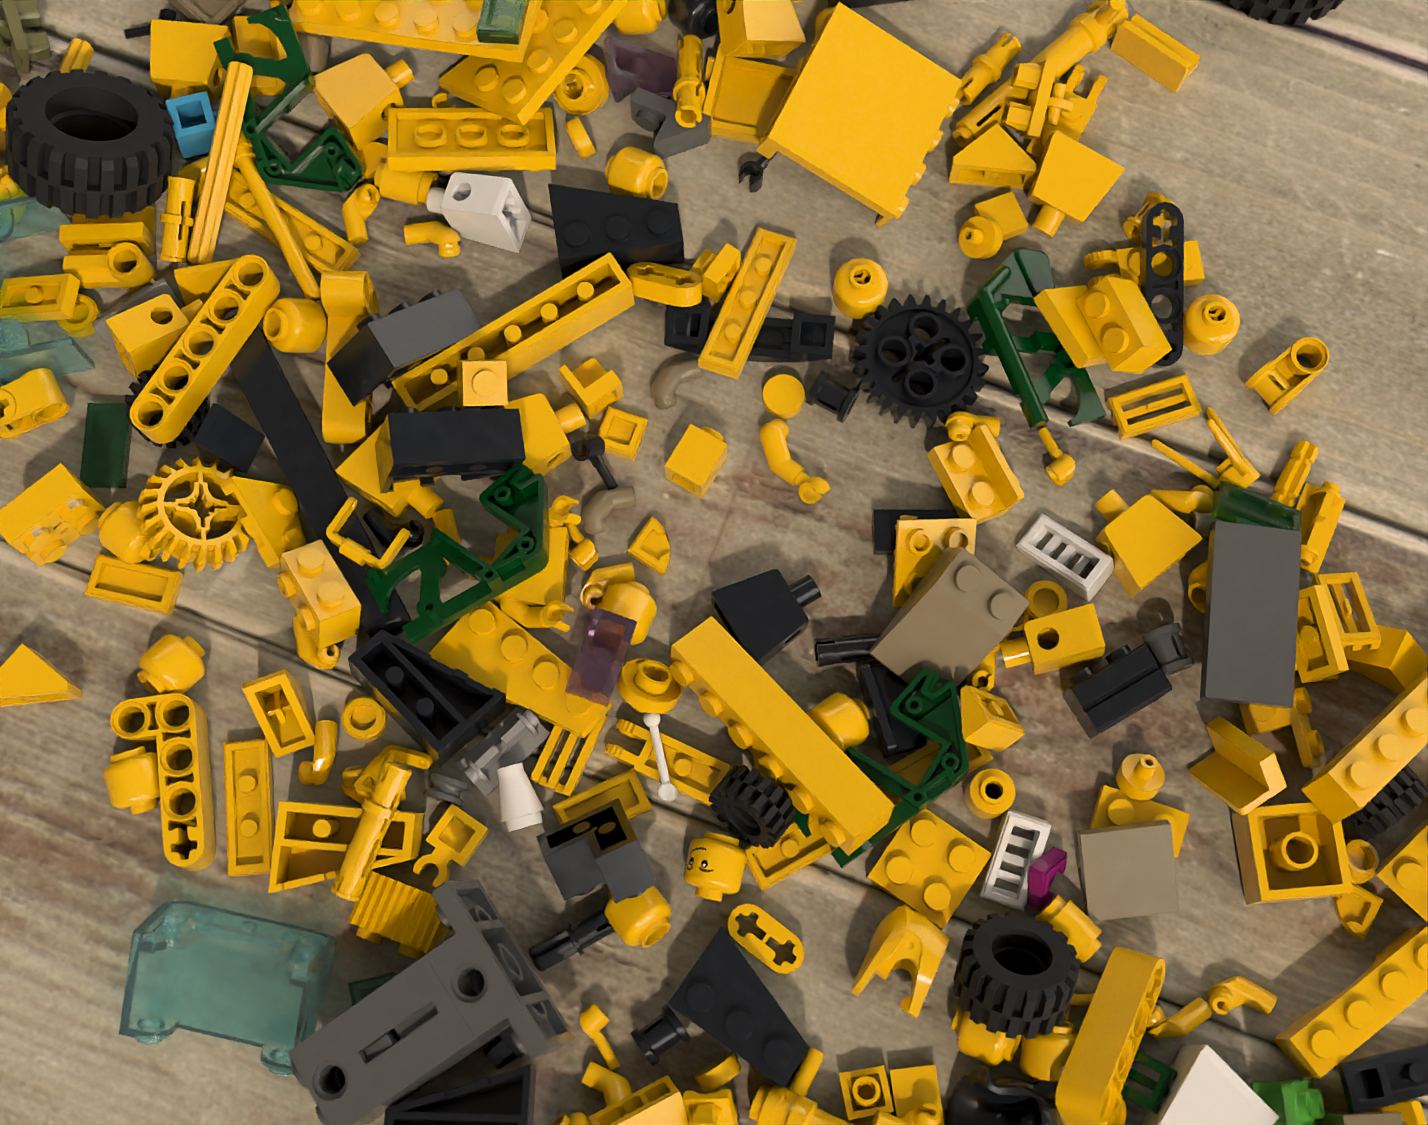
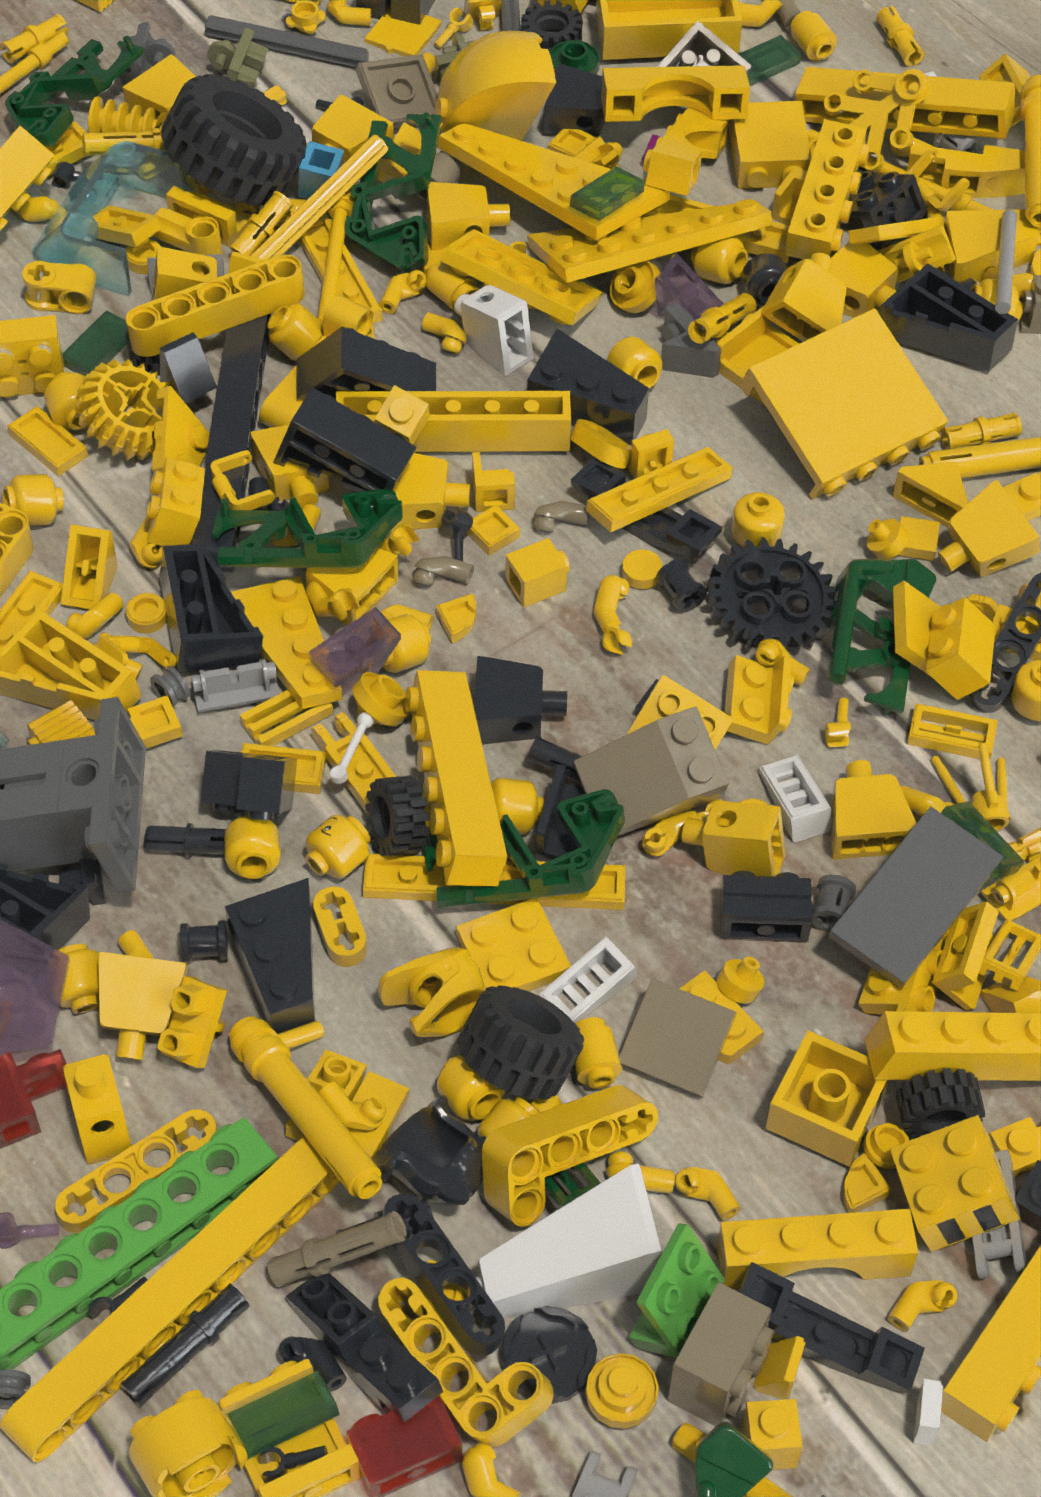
camera: 30 degrees right, 20 degrees down
yellow pin [330,760,412,902] -> none
white cone [496,763,544,832] -> none
yellow hand [563,513,599,571] -> none
yellow tile [564,117,596,160] -> none
yellow hand [579,1003,620,1070] -> none
yellow tile [694,1052,742,1093] -> none
black hand [739,151,778,193] -> none
yellow slope [961,685,1025,752] -> none
yellow brick [964,769,1015,819] -> none
yellow hips [1001,60,1074,139] -> none
magenta tile [1027,847,1068,910] -> none
yellow panel [1189,716,1287,815] -> none

